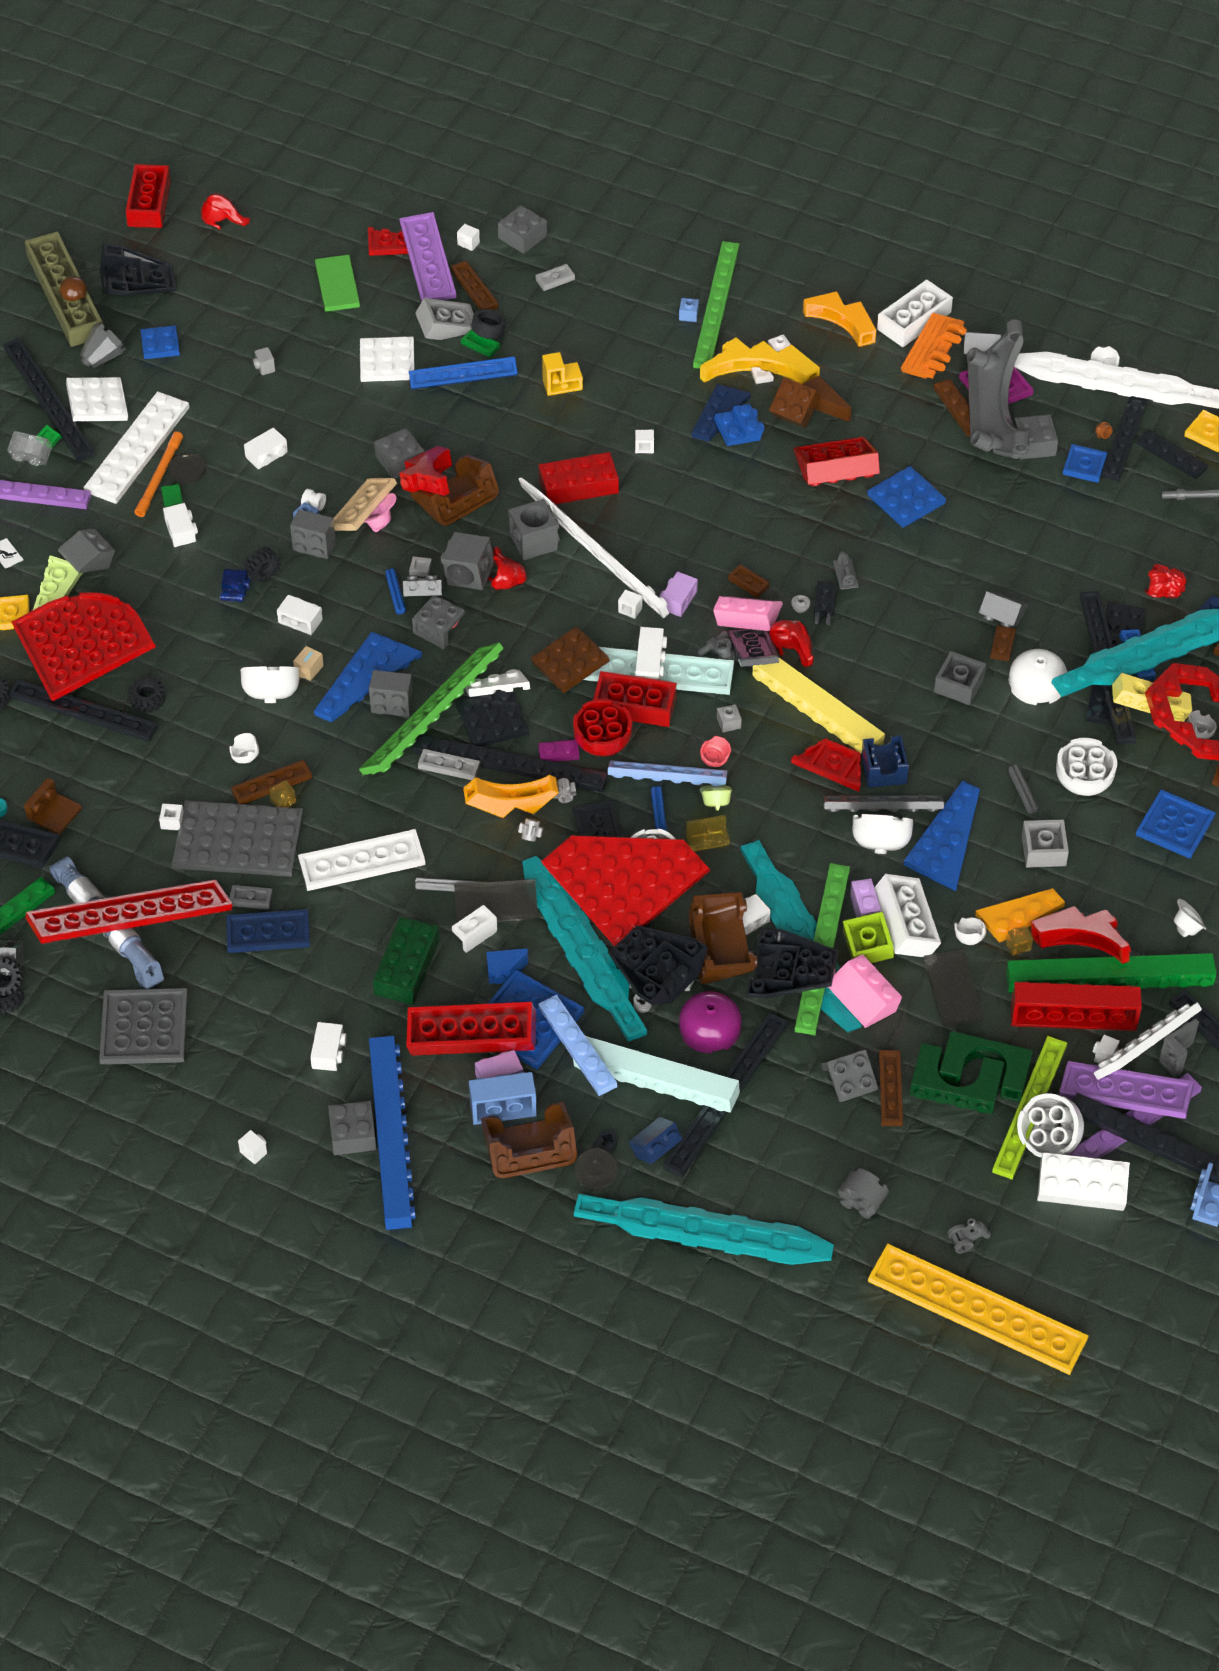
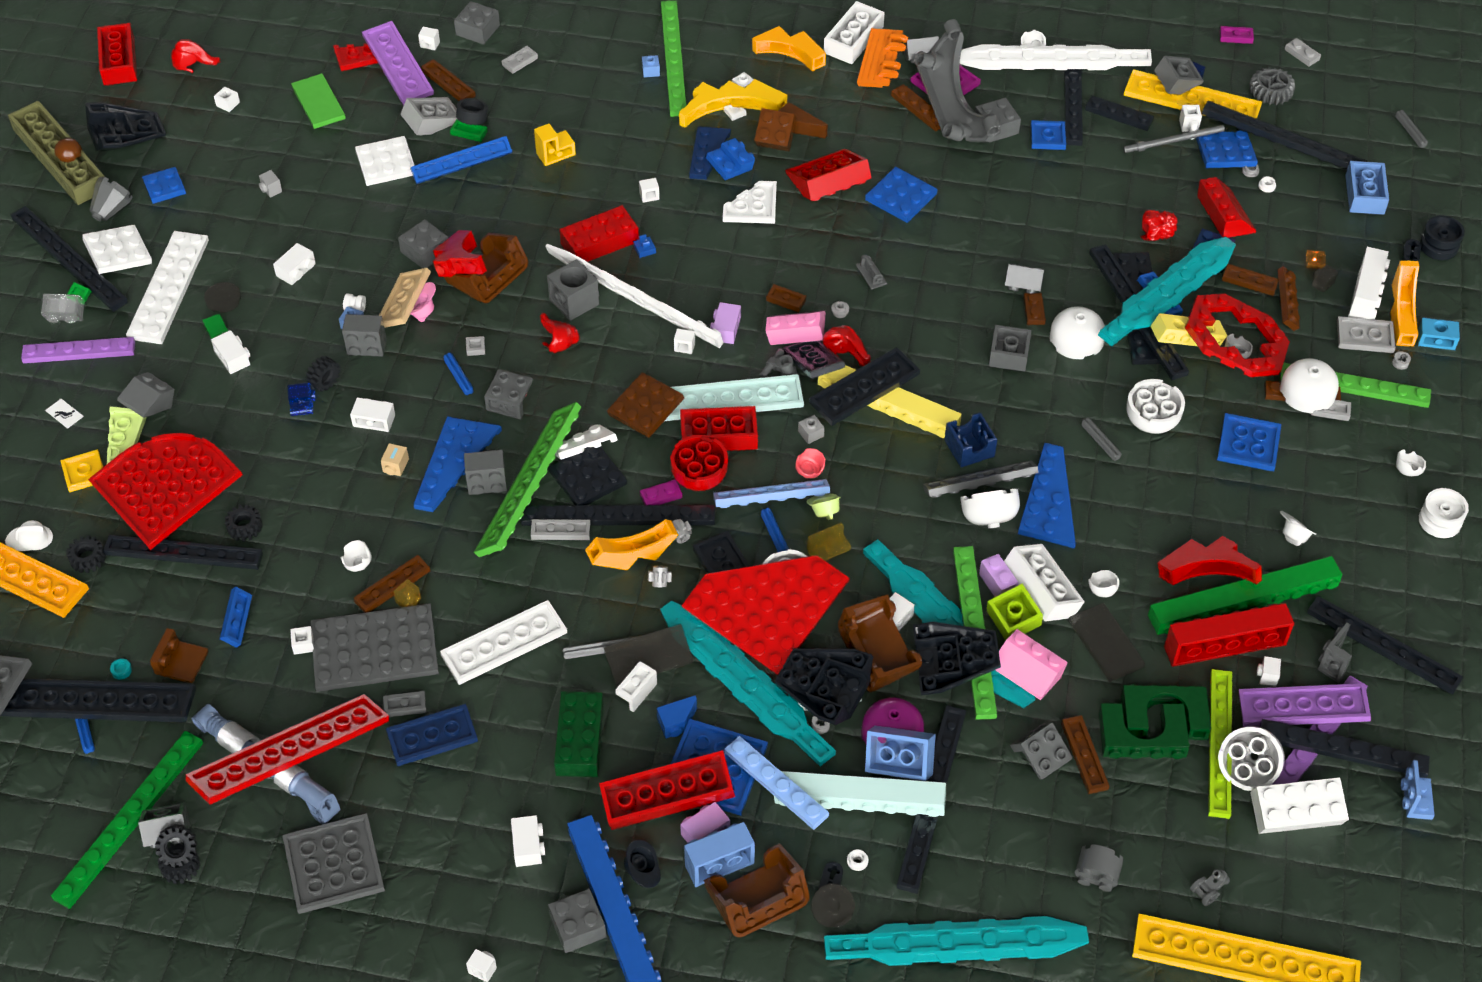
camera: 15 degrees left, 0 degrees up
orange piece [134,432,183,517] -> none
white cylinder [241,666,299,703] -> none
plate [403,575,442,596] -> none
dark grey brick [441,532,495,590] -> none
dark blue brick [629,1117,682,1164] -> none
white brick [636,627,667,680] -> none
red wing [791,738,861,792] -> none
black hinge [814,581,836,625] -> none
light orange wing [975,888,1065,943] -> none
clear yellow plate [1006,926,1033,956] -> none
light grey brick [1021,820,1069,867] -> none
white plate [1094,1003,1202,1080] -> none
dark orange plate [1096,422,1113,439] -> none
none -> white plate [214,87,240,112]
none -> blue plate [220,587,252,648]
none -> black piece [624,840,661,888]
none -> blue tile [633,234,656,258]
none -> white plate [723,181,777,223]
none -> black plate [809,347,920,426]
none -> white plate [847,849,868,871]
none -> medium blue brick [865,726,935,781]

